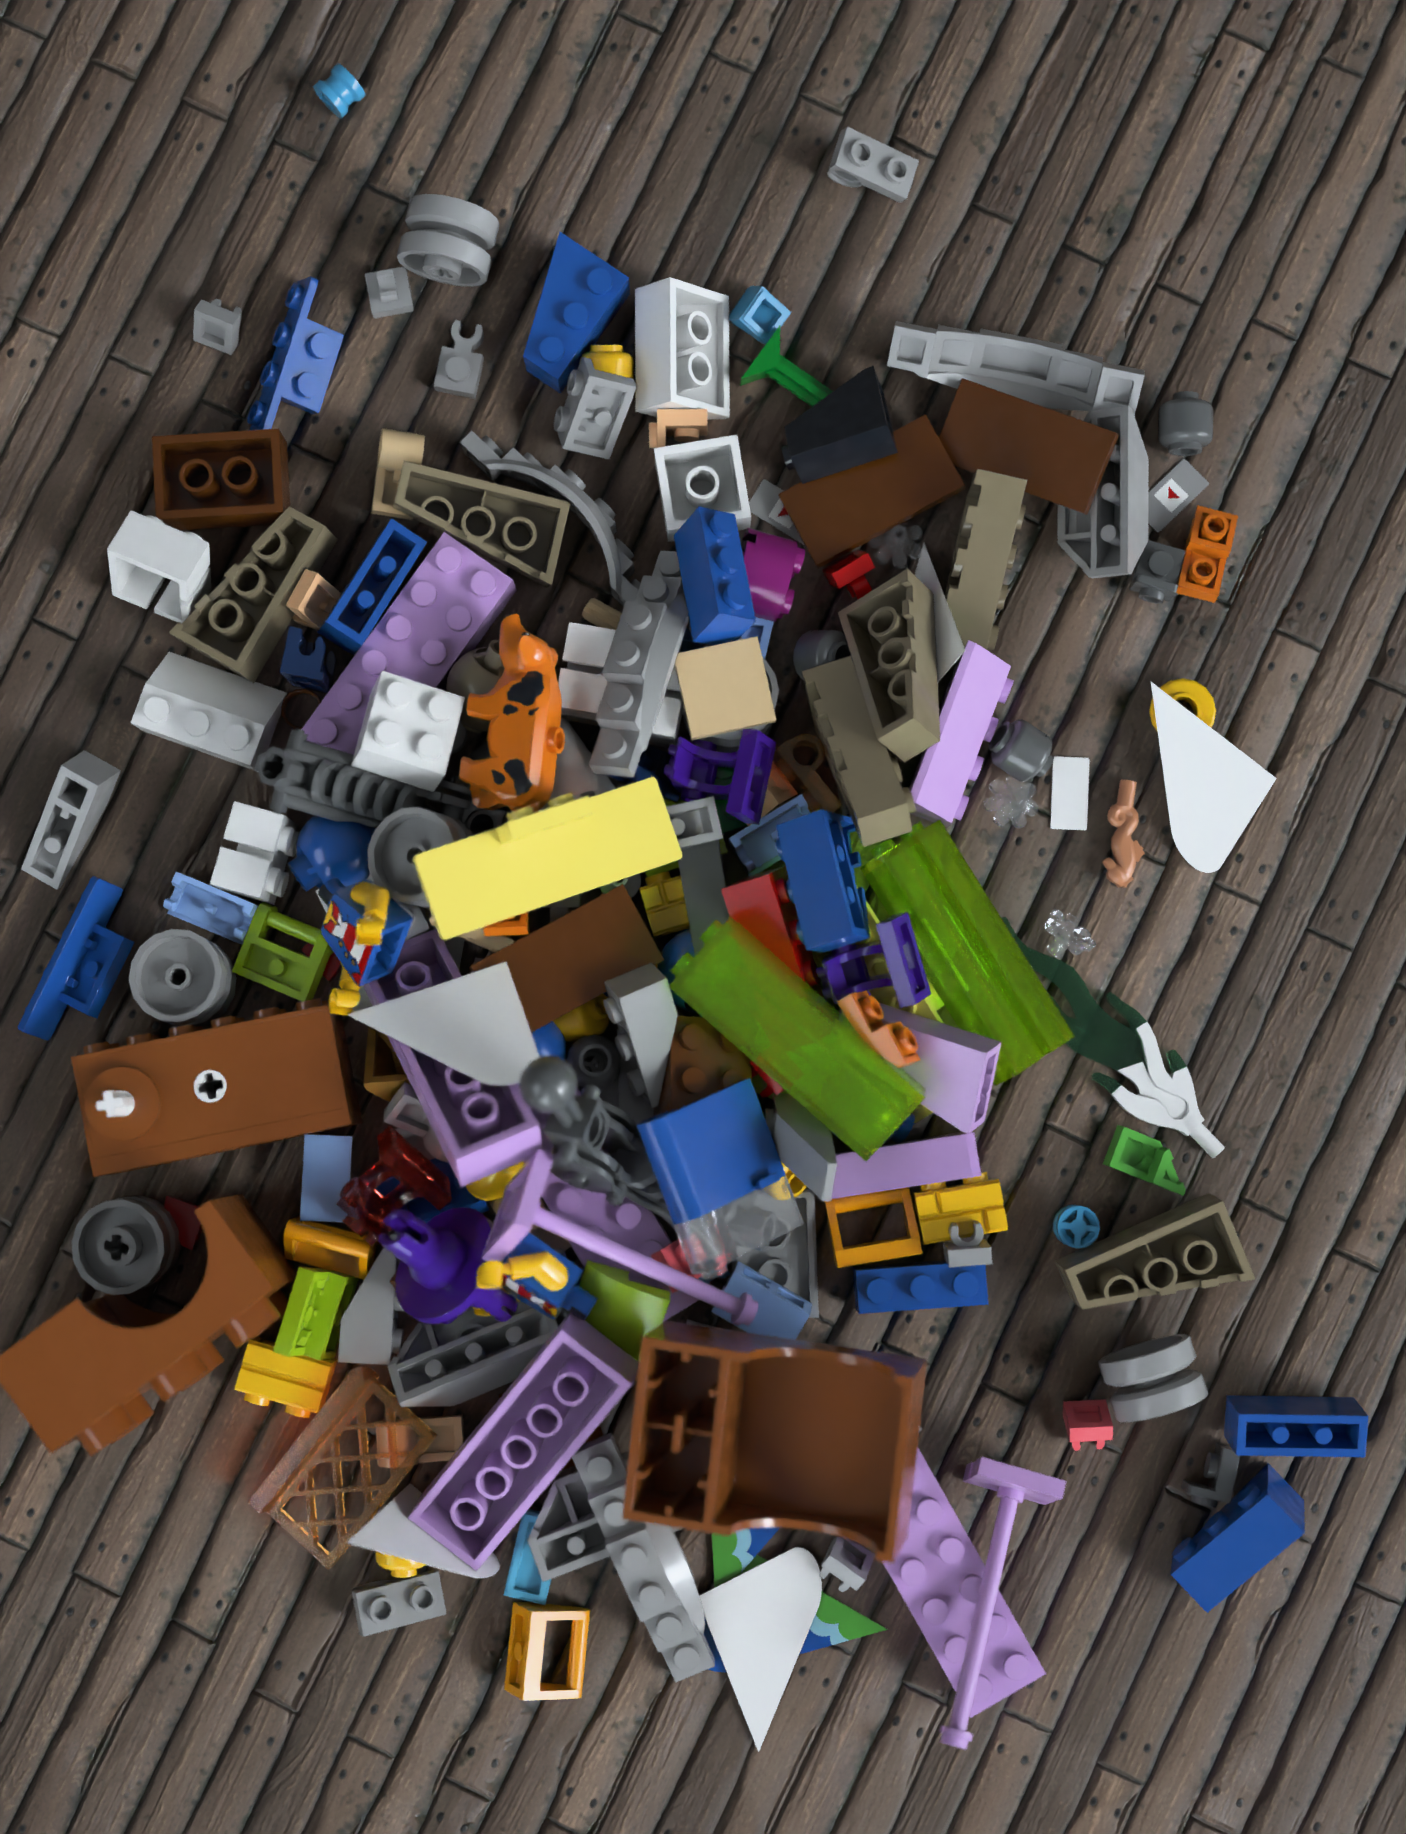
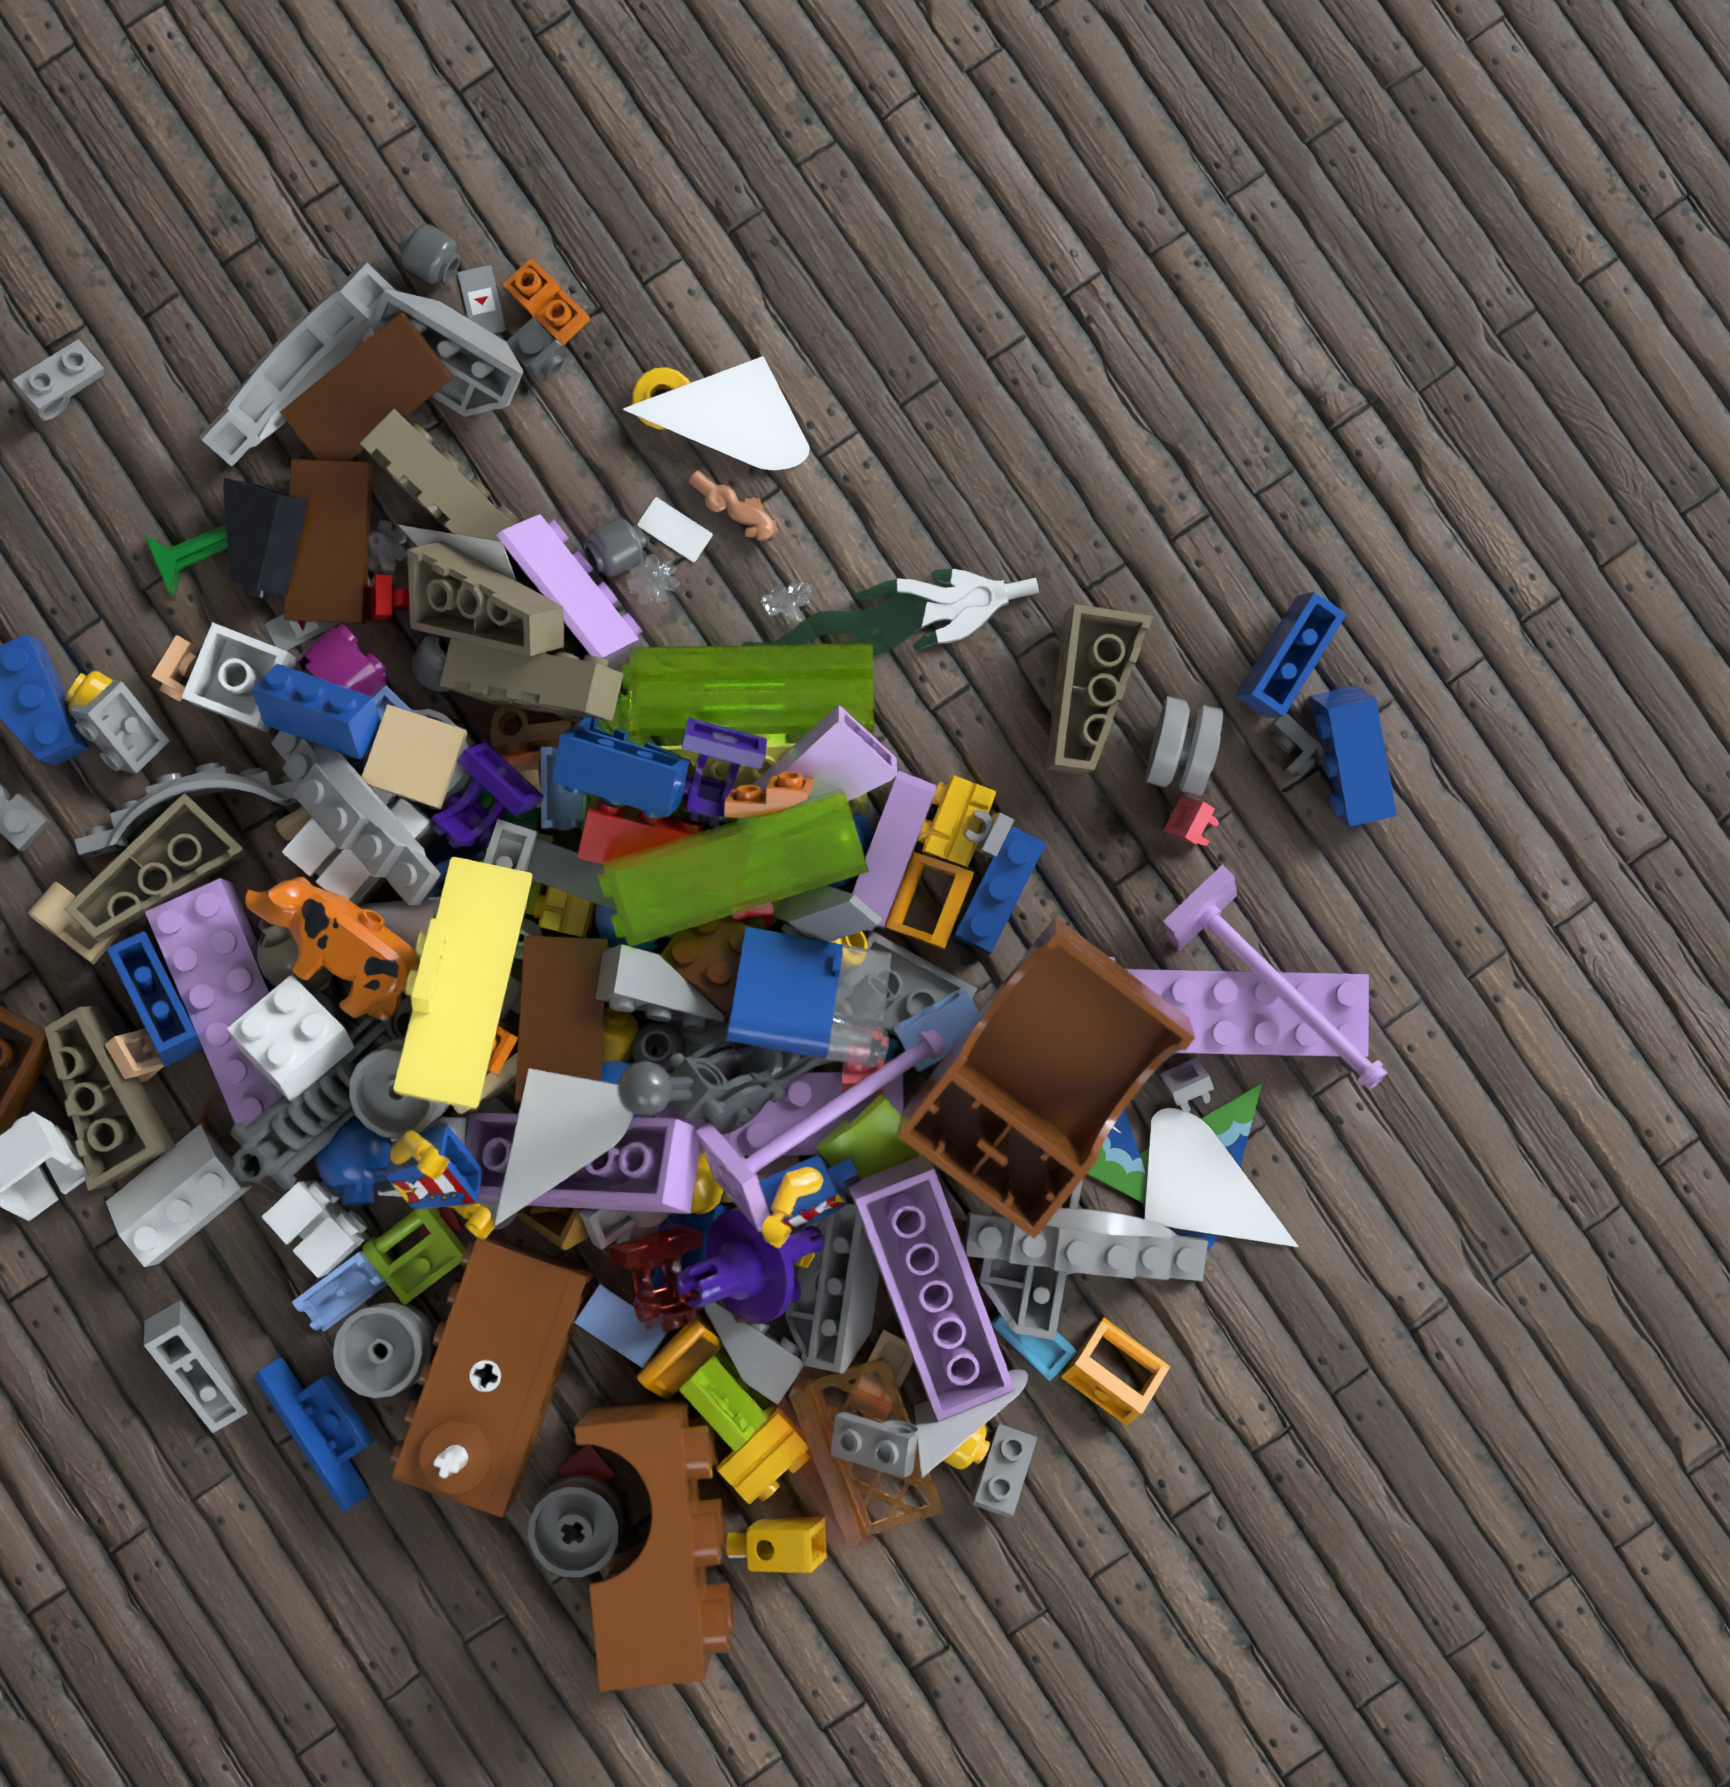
camera: 50 degrees left, 0 degrees up
dark blue hinge [280,626,337,693] -> none
white slope [635,277,730,419] -> none
dark azure slope [729,286,791,345] -> none
dark azure wheel [1052,1204,1100,1249] -> none
bright green slope [1103,1125,1186,1196] -> none
none -> yellow torso [726,1517,827,1573]
none -> light grey plate [830,1412,919,1479]

